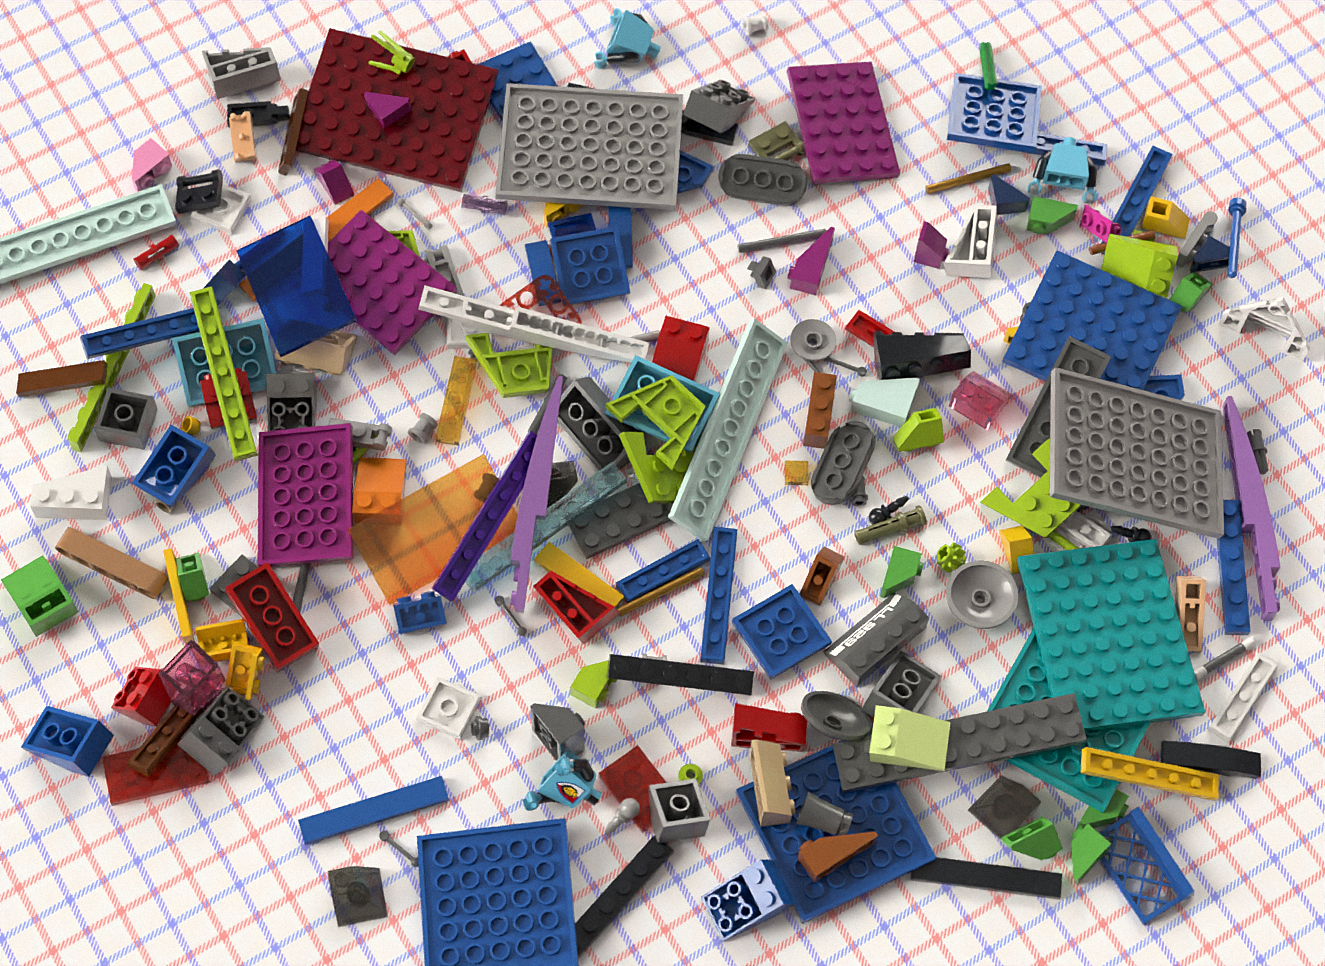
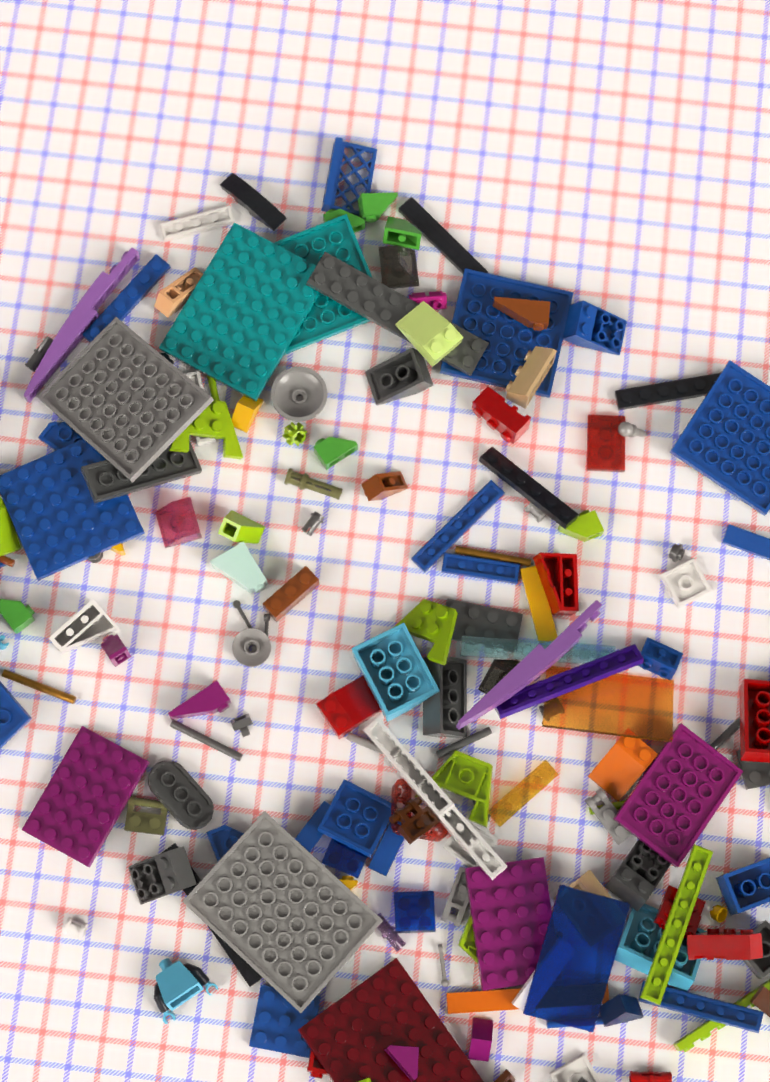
camera: 140 degrees left, 10 degrees up
light grey bush [408,413,438,444] -> none
dark grey hinge [495,596,527,636] -> none
medium azure torso [523,749,602,811] -> none
dark grey slope [530,703,586,761] -> none
lime wing [605,375,705,470] -> none
dark grey slope [648,779,710,843] -> none
light aqua plate [668,318,788,541] -> none
lime plate [678,764,703,785] -> none
blue plate [732,584,832,680] -> none
clear yellow tile [784,460,809,486] -> none
dark grey plant [796,791,853,836] -> none
dark grey dish [801,691,872,741] -> none
dark grey tile [811,421,876,505] -> none
dark grey slope [823,593,929,687] -> none
red plate [845,309,894,348] -> none
black bar [868,496,909,525] -> none
black wedge [874,331,971,380] -> none
dark blue slope [988,174,1030,215] -> none
yellow plate [1081,747,1219,801] -> none
dark grey bar [1194,637,1256,680] -> none
none -> reddish brown plate [389,797,440,844]
none -> clear blue plate [394,891,436,934]
none -> dark pink hinge [409,290,447,310]
none -> red wedge [687,928,763,960]

